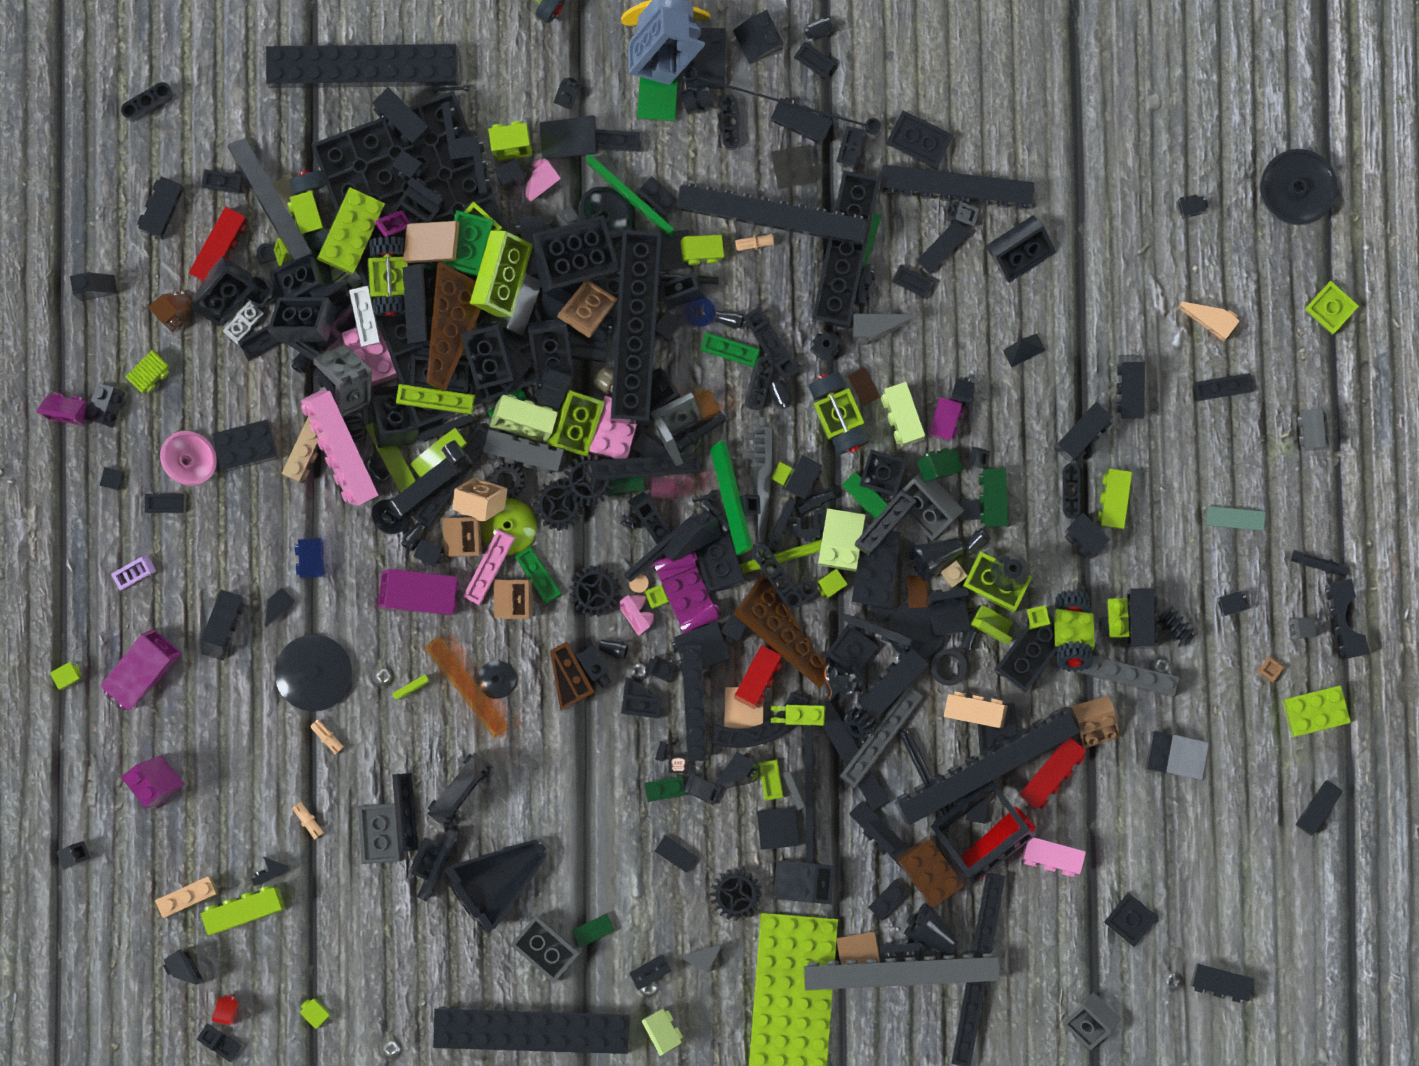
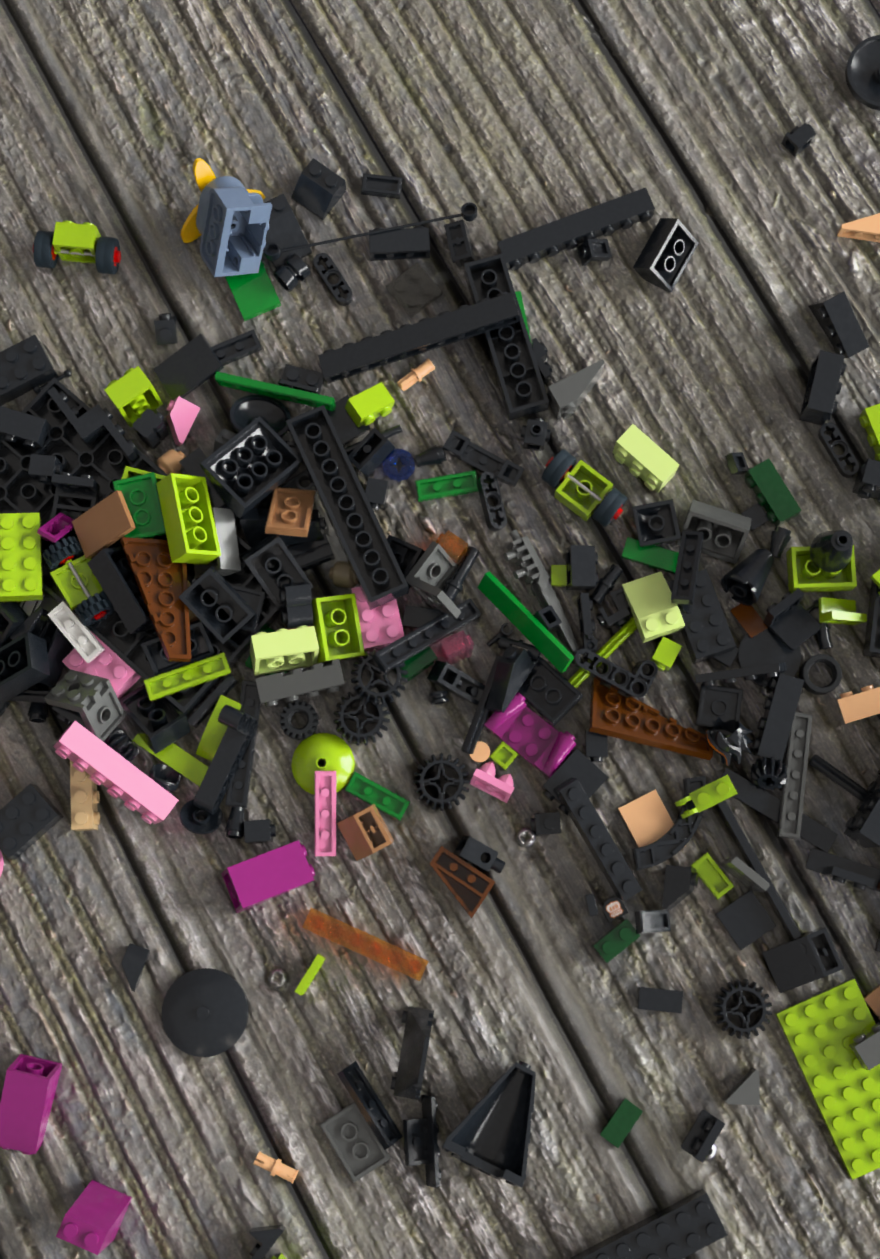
camera: 30 degrees left, 5 degrees down
black wedge [201,590,245,661] -> none
clear blue brick [295,538,325,579] -> none
light nougat axle [311,720,344,755] -> none
medium nougat slope [443,517,483,557] -> none
light nougat brick [452,477,507,521] -> none
black dish [477,661,516,699] -> none
dark grey brick [510,915,580,983] -> none
black cone [599,640,628,660] -> none
black wing [621,677,662,719] -> none
yellowish green slope [642,1008,683,1056] -> none
red brick [734,645,783,710] -> none
black brick [769,380,794,409] -> none
black brick [804,17,833,42] -> none
reddish brown sticker [848,368,880,405] -> none
black plate [886,110,954,170] -> none
black tile [892,265,934,299] -> none
black tile [916,221,970,274] -> none
dark green brick [917,448,963,482] -> none
magenta brick [928,397,964,442] -> none
tan brick [940,561,968,589] -> none
black slope [950,377,975,408] -> none
black slope [1003,334,1045,368] -> none
none -> light nougat head [157,449,186,475]

